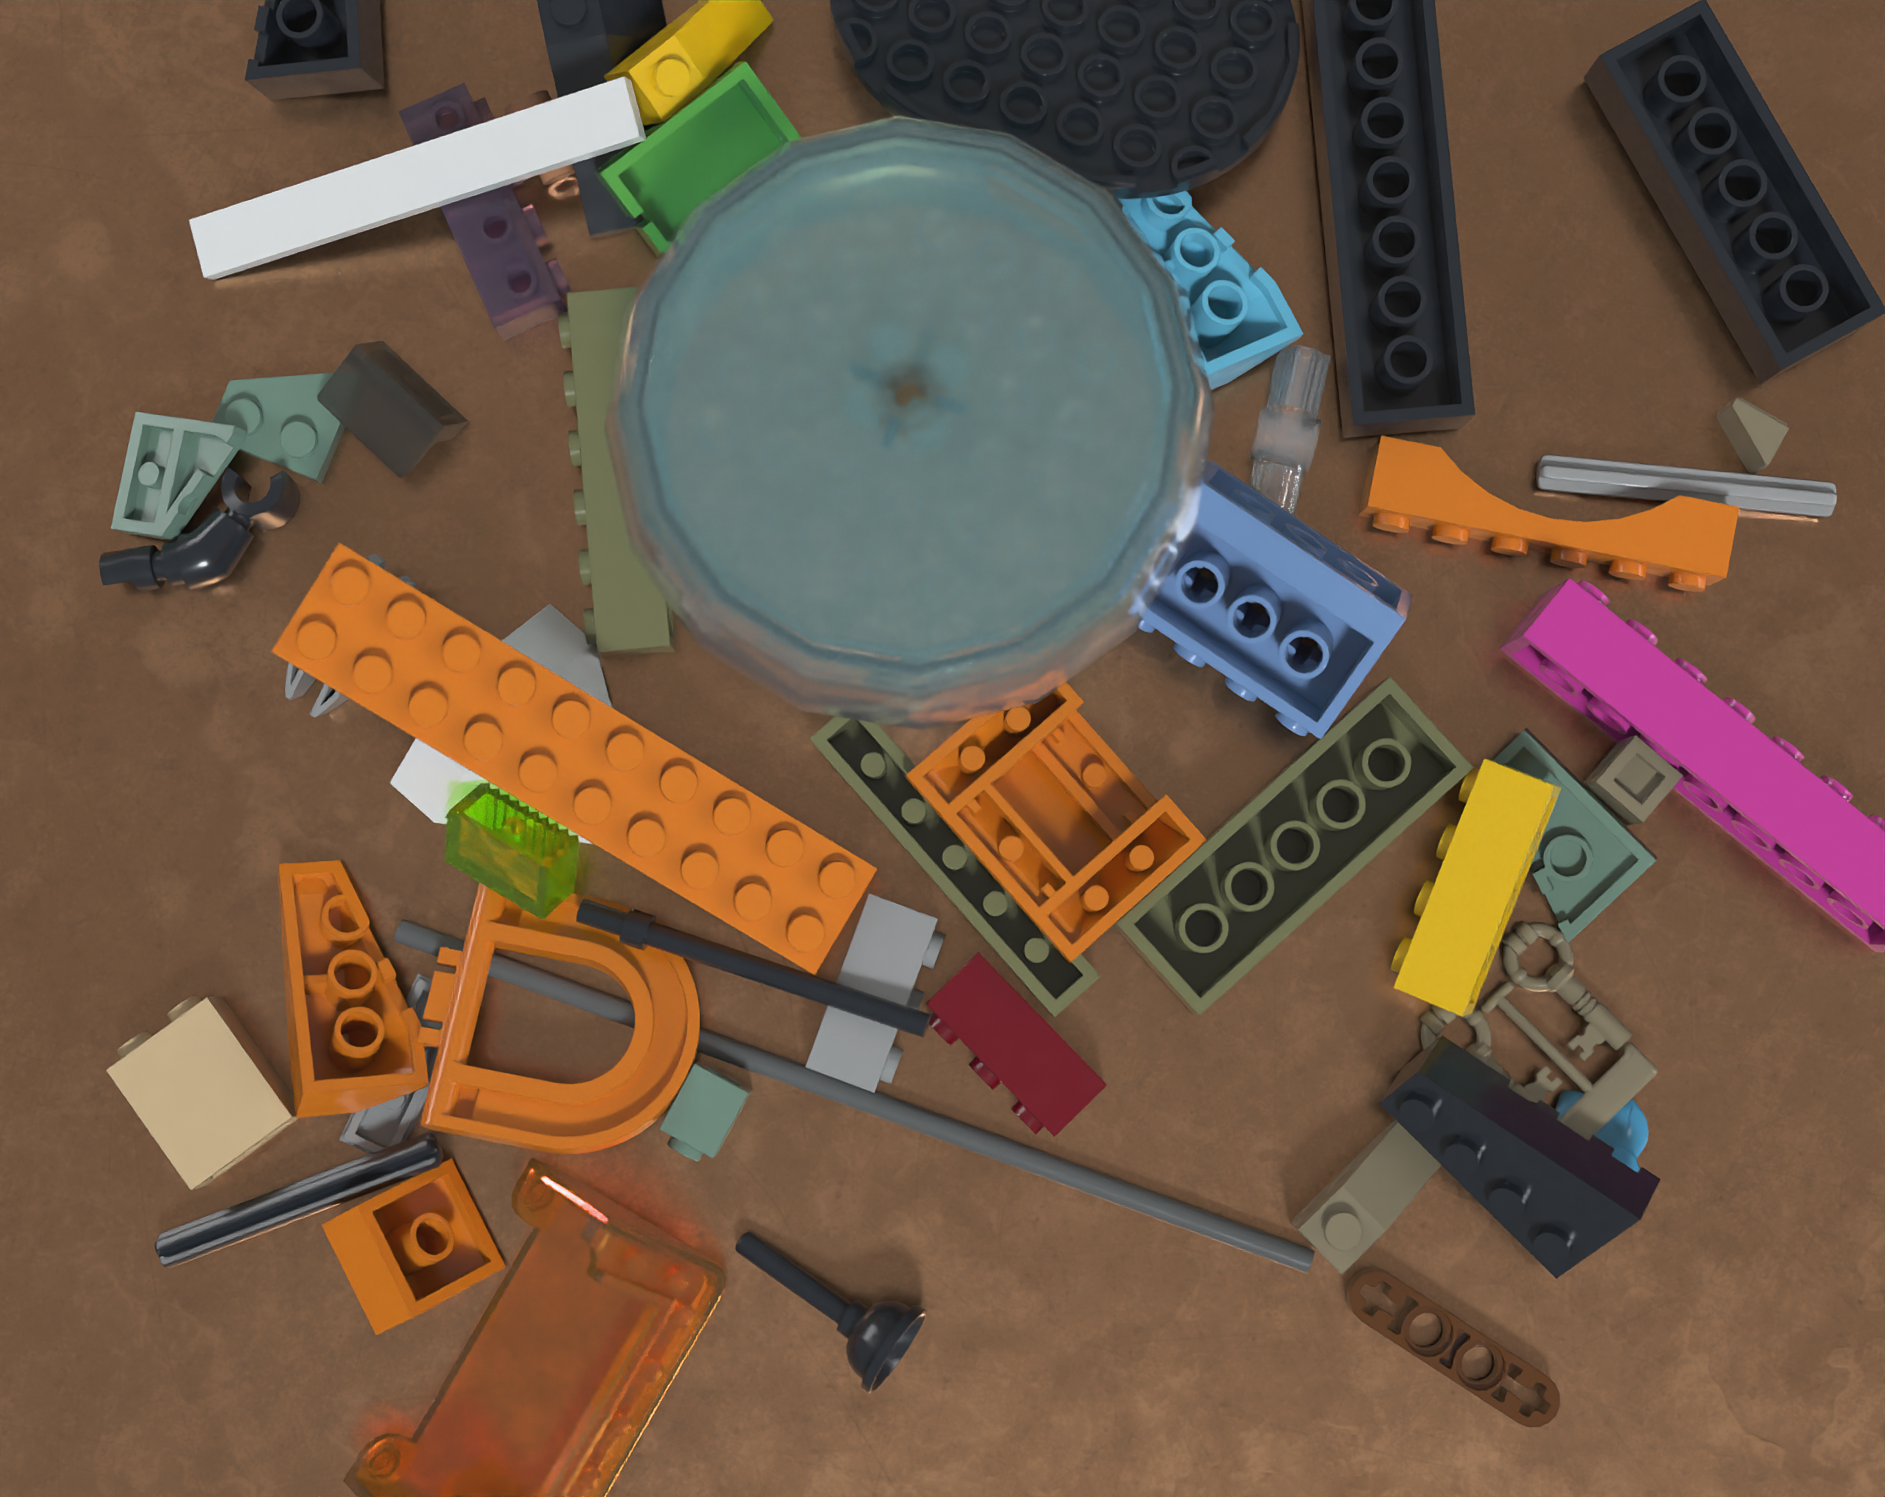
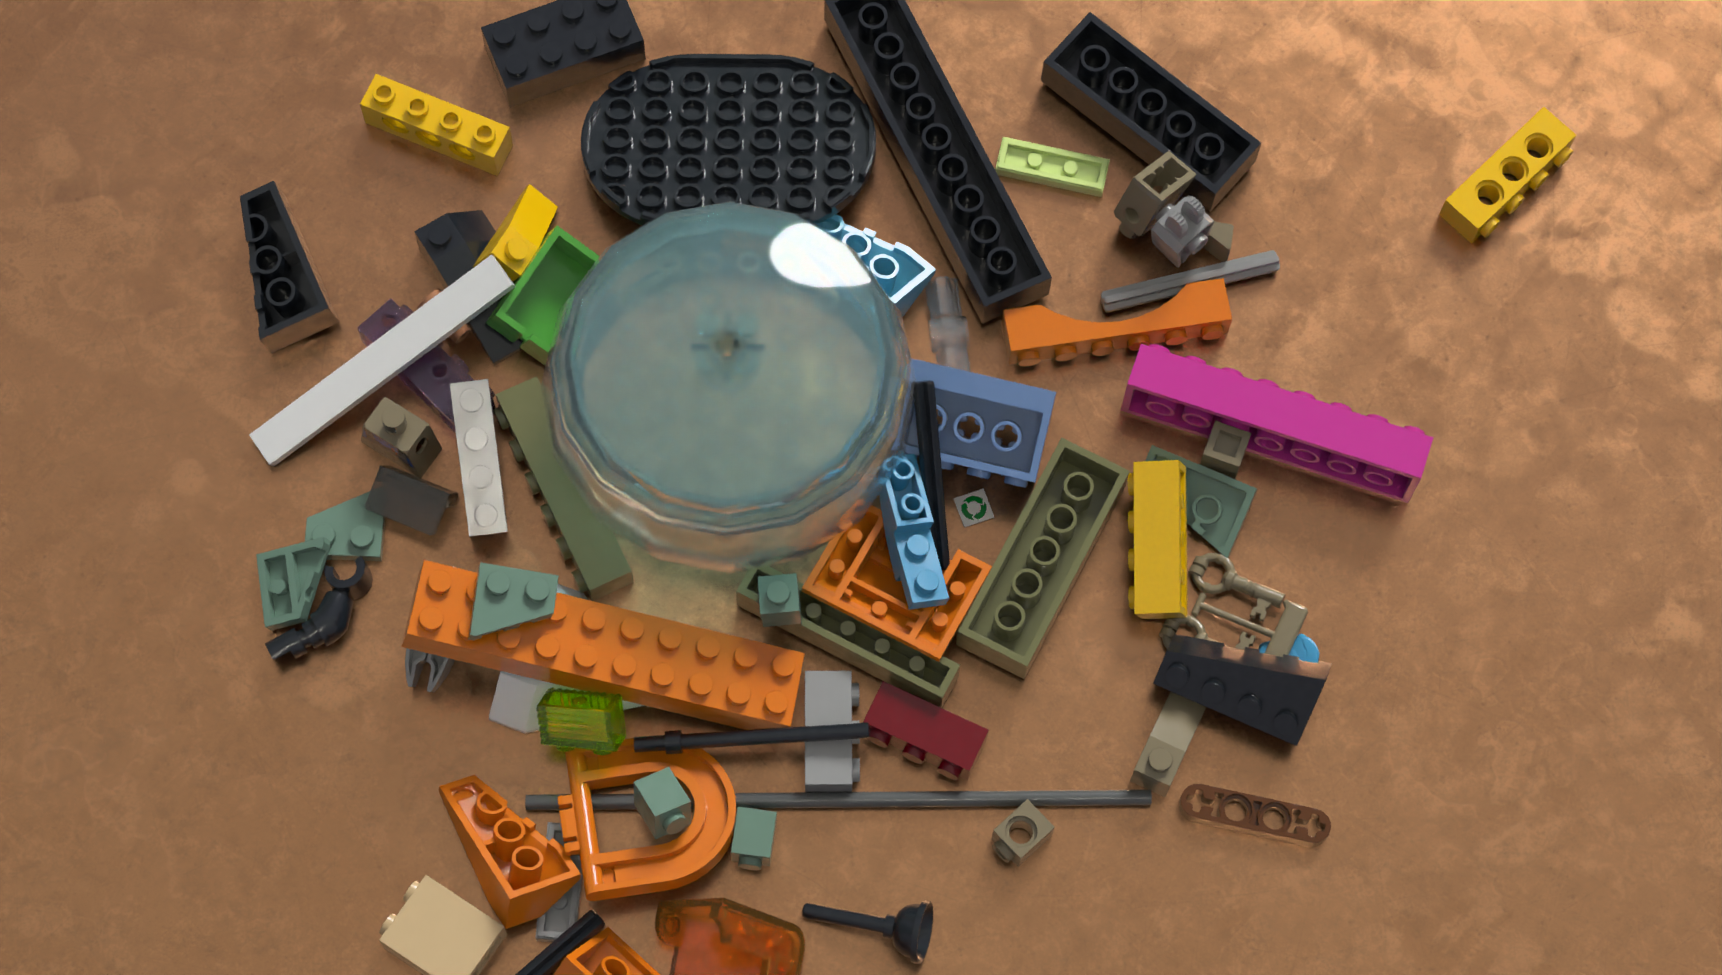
camera: 25 degrees left, 15 degrees down
none -> dark tan torso [361,397,442,479]
none -> light grey brick [450,379,508,537]
none -> sand green wing [468,562,559,640]
none -> sand green brick [633,767,691,839]
none -> sand green brick [758,573,802,627]
none -> dark azure slope [877,453,949,610]
none -> black axle [913,380,950,570]
none -> white sticker [953,489,994,527]
none -> dark tan brick [991,799,1055,867]
none -> yellowish green tile [995,137,1110,197]
none -> dark tan torso [1113,151,1197,239]
none -> light grey hinge [1151,196,1215,267]

